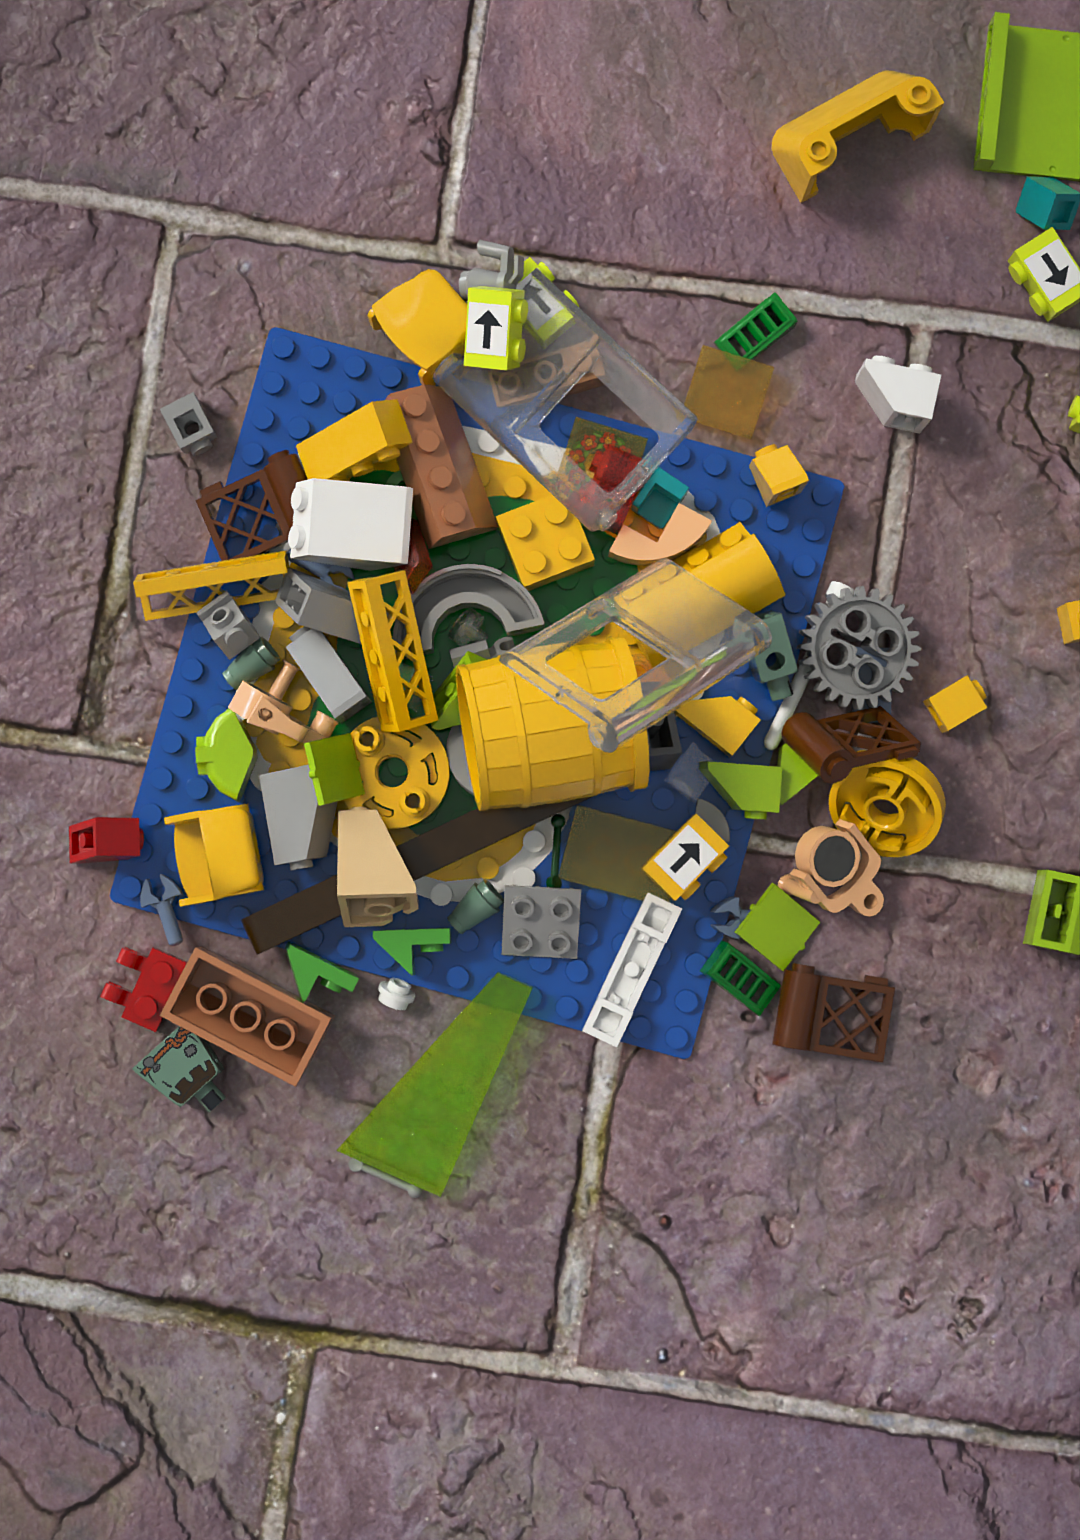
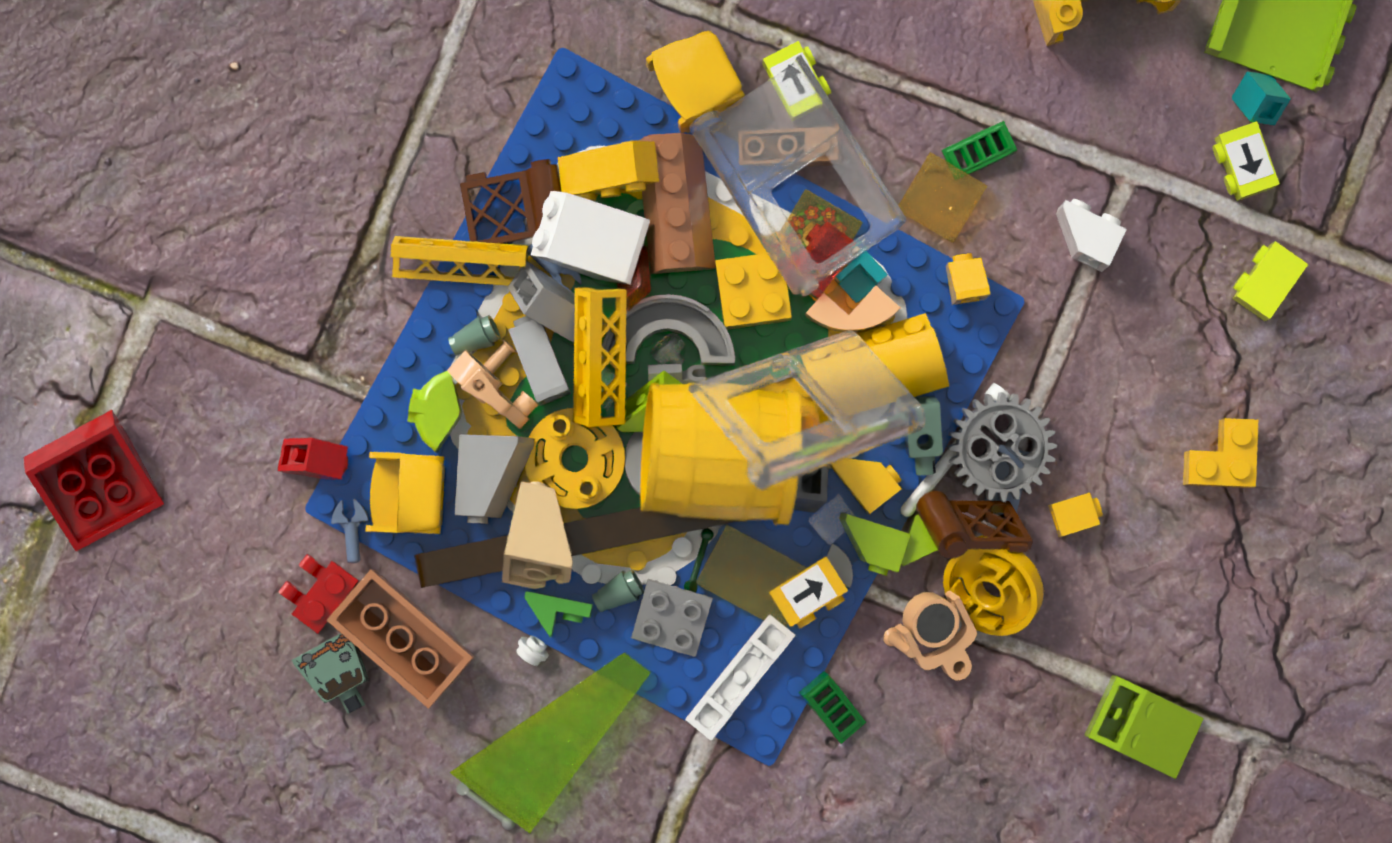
camera: 15 degrees right, 0 degrees up
light grey brick [160,392,218,456] -> none
light grey brick [196,590,260,660] -> none
bright green slope [285,941,359,1002] -> none
lime piece [304,733,365,806] -> none
light grey piece [459,240,524,301] -> none
brick [464,286,528,370] -> none
sand blue bar [710,896,751,939] -> none
lime piece [735,883,820,971] -> none
reddish brown piece [772,963,895,1062] -> none

